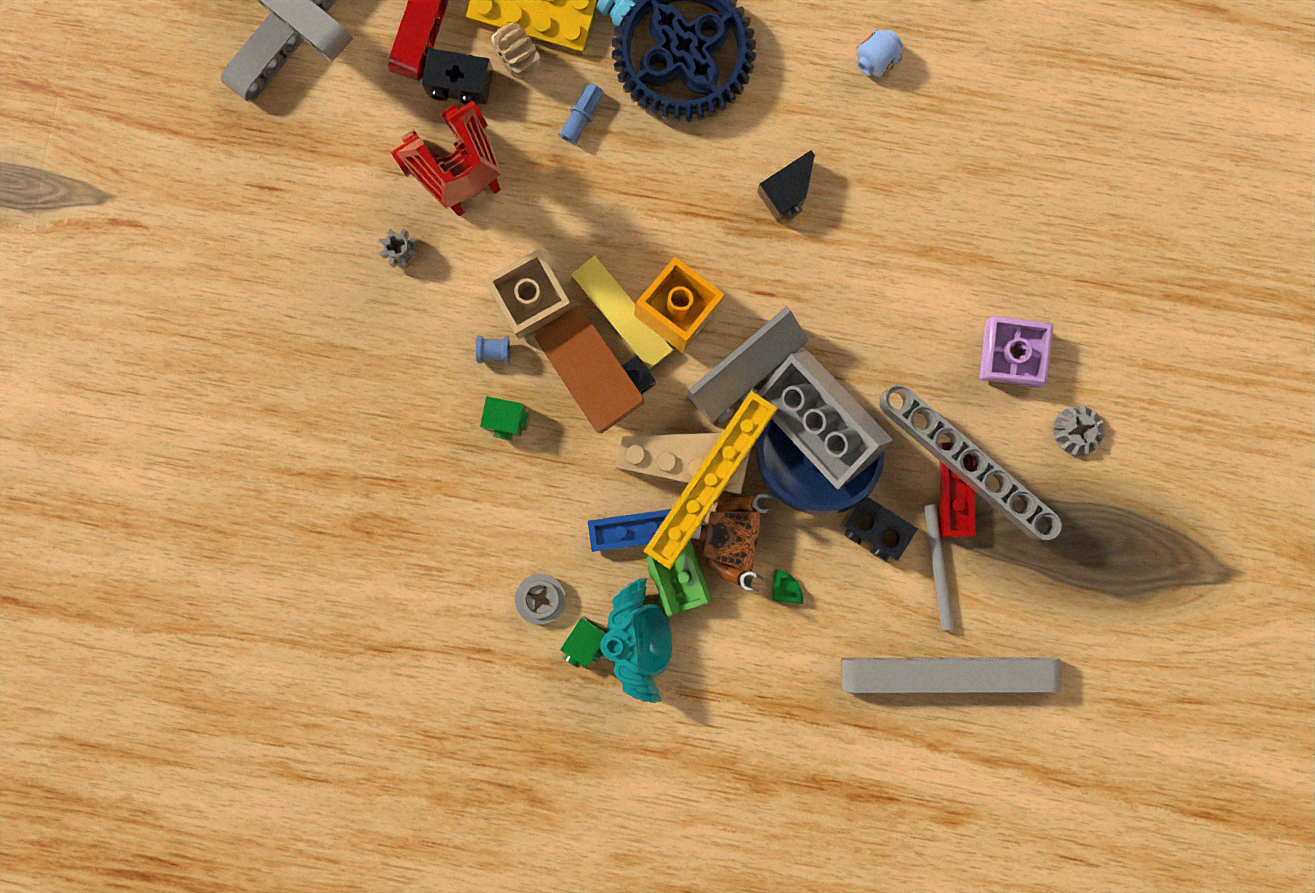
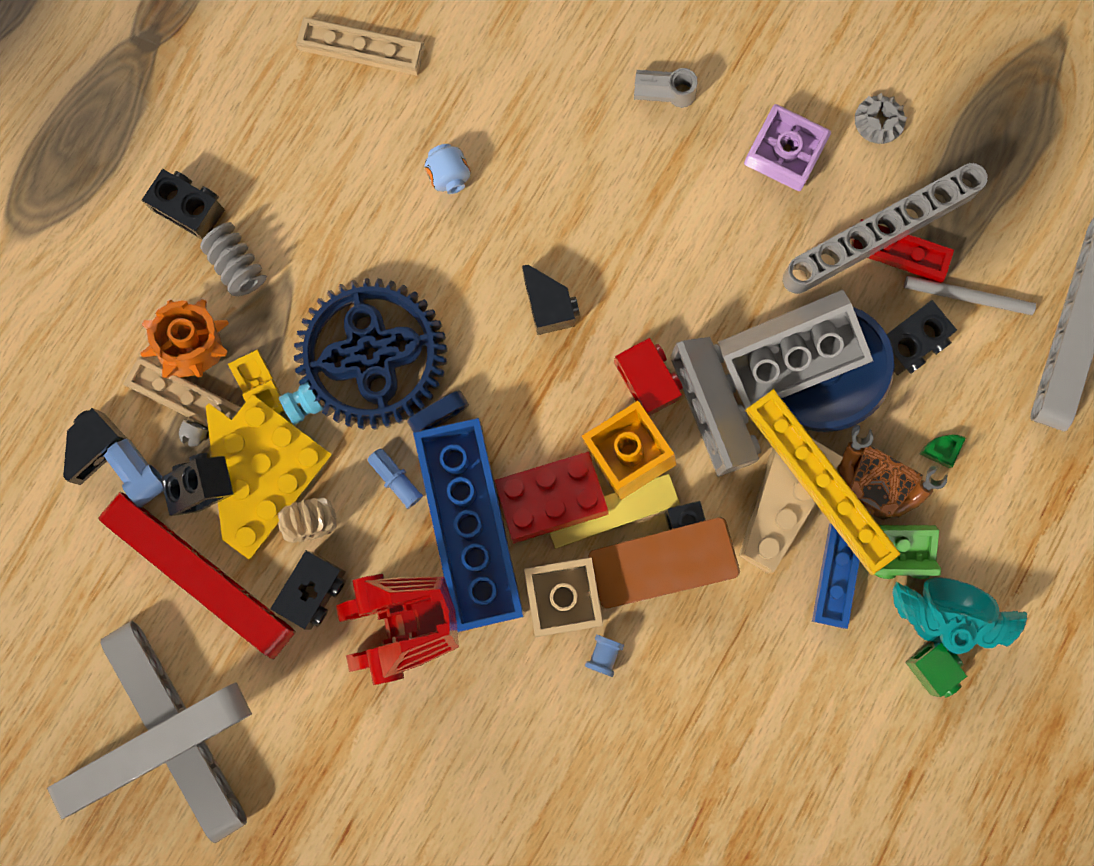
camera: 70 degrees left, 5 degrees down
light grey gear [379,229,418,268] -> none
green brick [480,396,530,440] -> none
light grey gear [515,574,566,625] -> none
none -> dark blue beam [407,390,469,433]
none -> blue brick [413,418,524,632]
none -> red plate [495,451,609,544]
none -> red brick [614,338,683,416]
none -> light grey piece [634,68,697,108]

